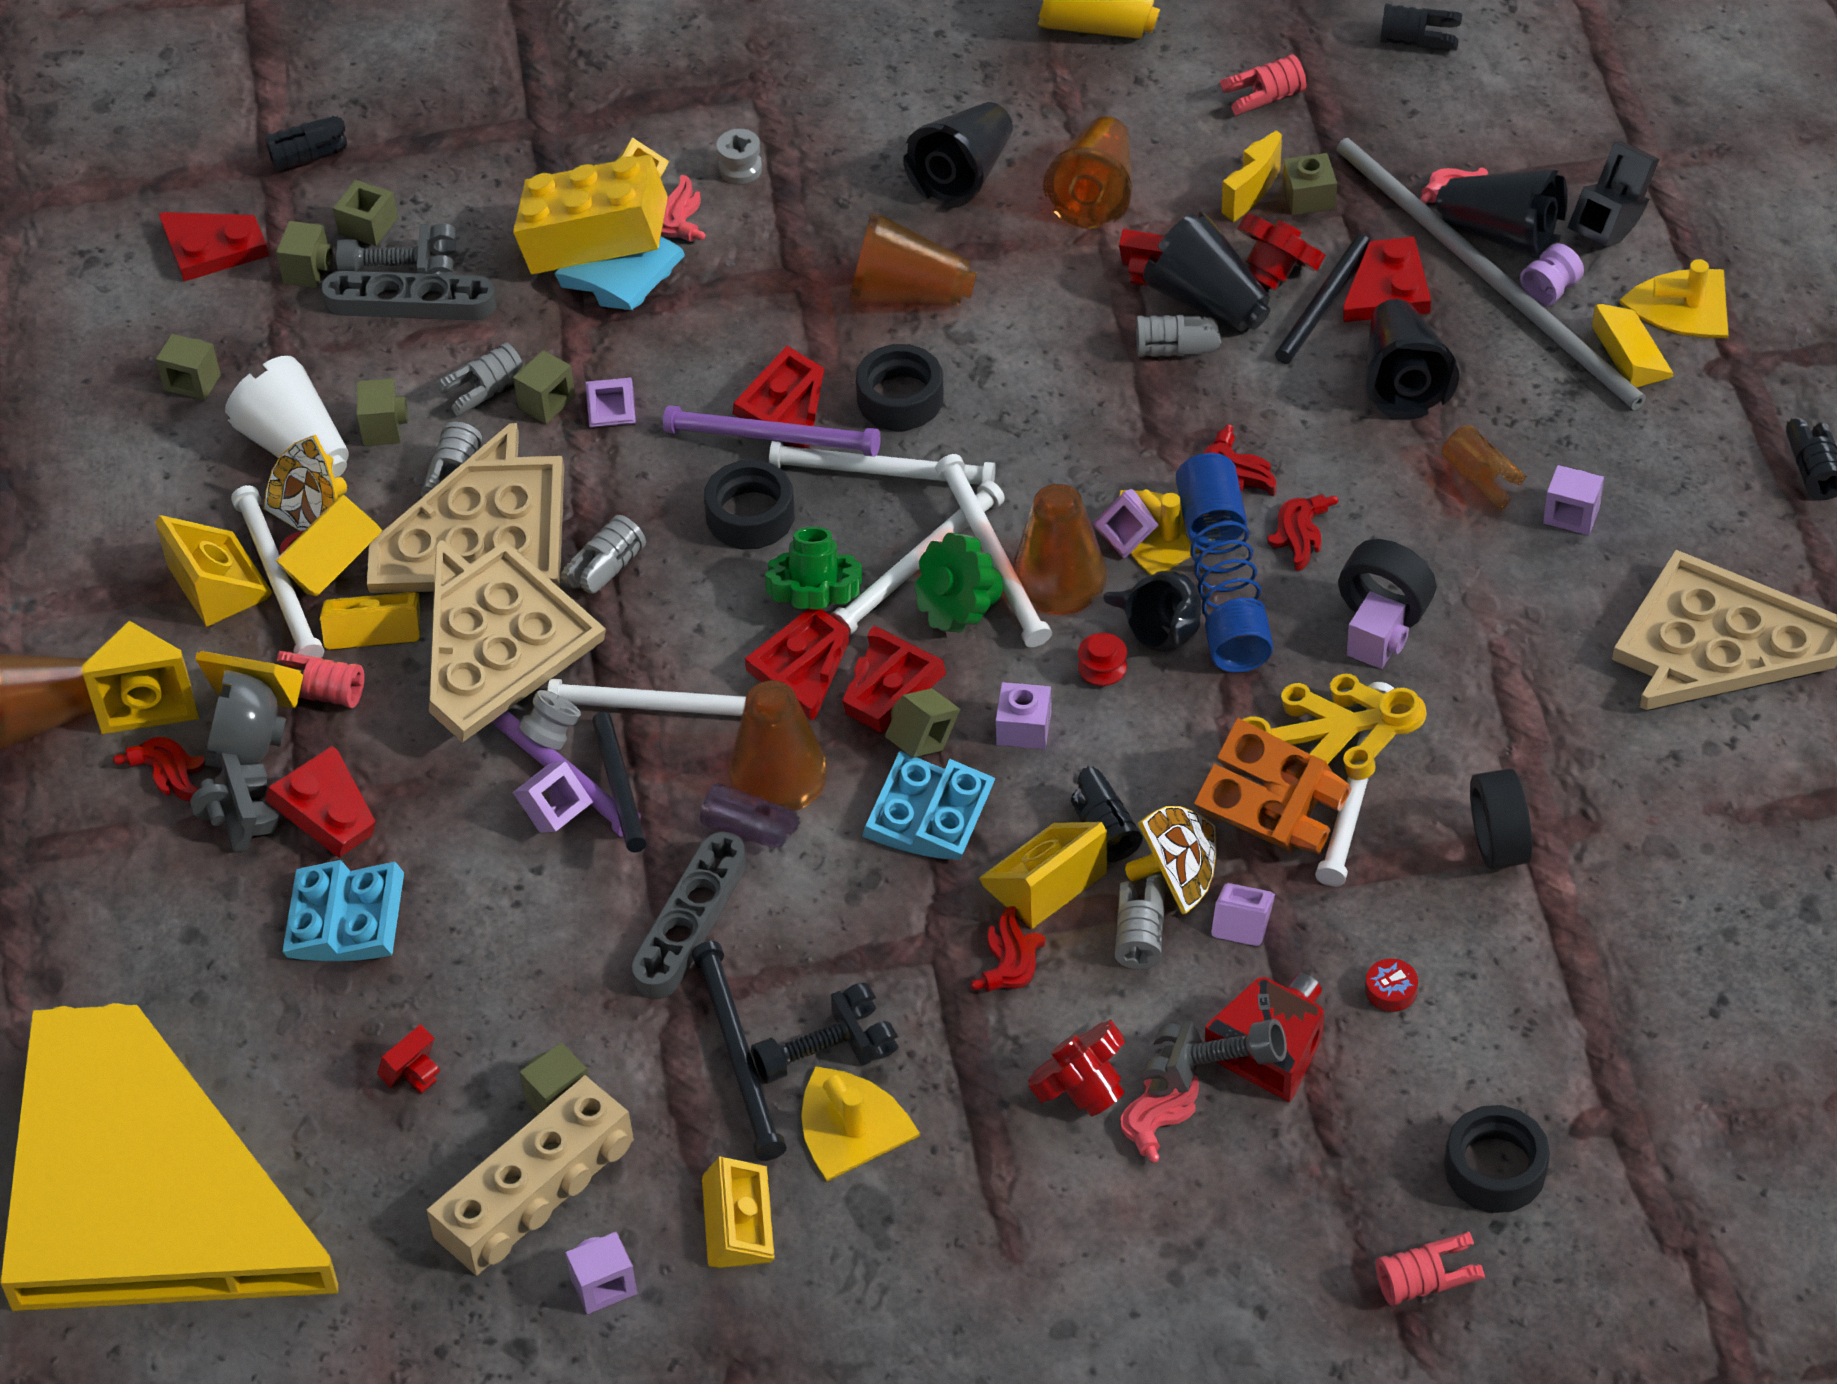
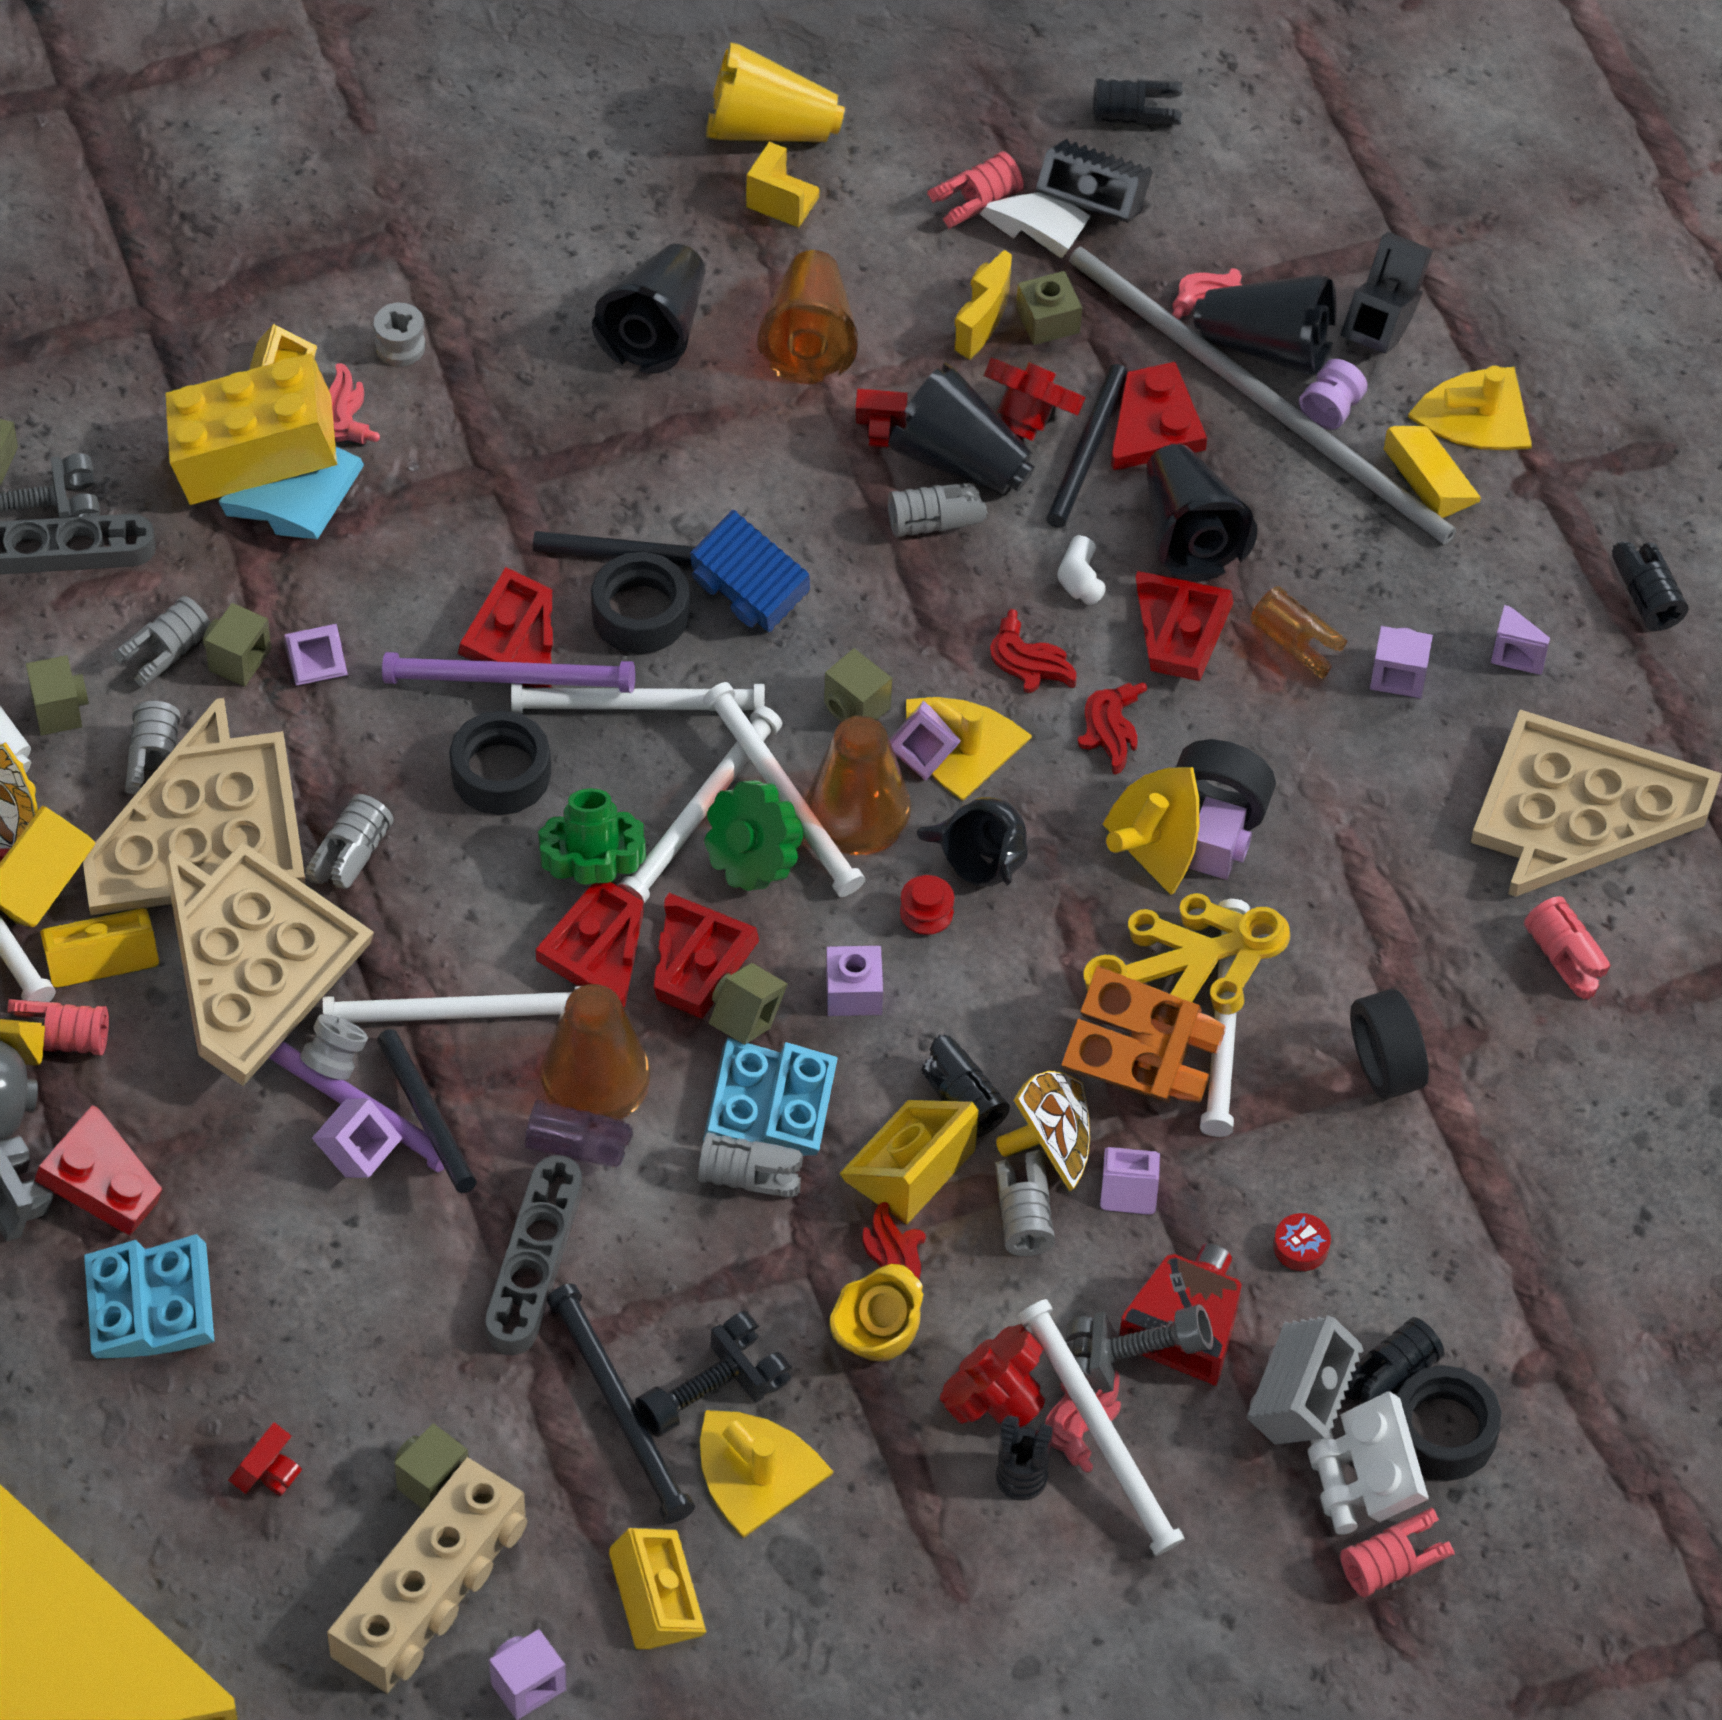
camera: 15 degrees left, 5 degrees up
clear orange cone [849,213,977,305] -> none
blue piece [1176,453,1273,672] -> none
none -> black bar [533,531,695,567]
none -> blue brick [690,509,810,632]
none -> light grey hinge [698,1132,803,1197]
none -> yellow panel [746,142,819,228]
none -> olive plate [824,648,892,732]
none -> yellow hair [830,1264,923,1362]
none -> white slope [980,192,1090,258]
none -> black hinge [996,1416,1053,1501]
none -> white bar [1018,1299,1185,1556]
none -> black brick [1036,139,1153,223]
none -> white arm [1058,535,1105,605]
none -> yellow shield [1102,767,1200,895]
none -> red wing [1135,571,1233,681]
none -> light grey brick [1247,1315,1363,1444]
none -> white plate [1308,1391,1429,1534]
none -> black hinge [1344,1317,1445,1403]
none -> lavender slope [1491,605,1550,675]
none -> coral hinge [1524,896,1611,1000]

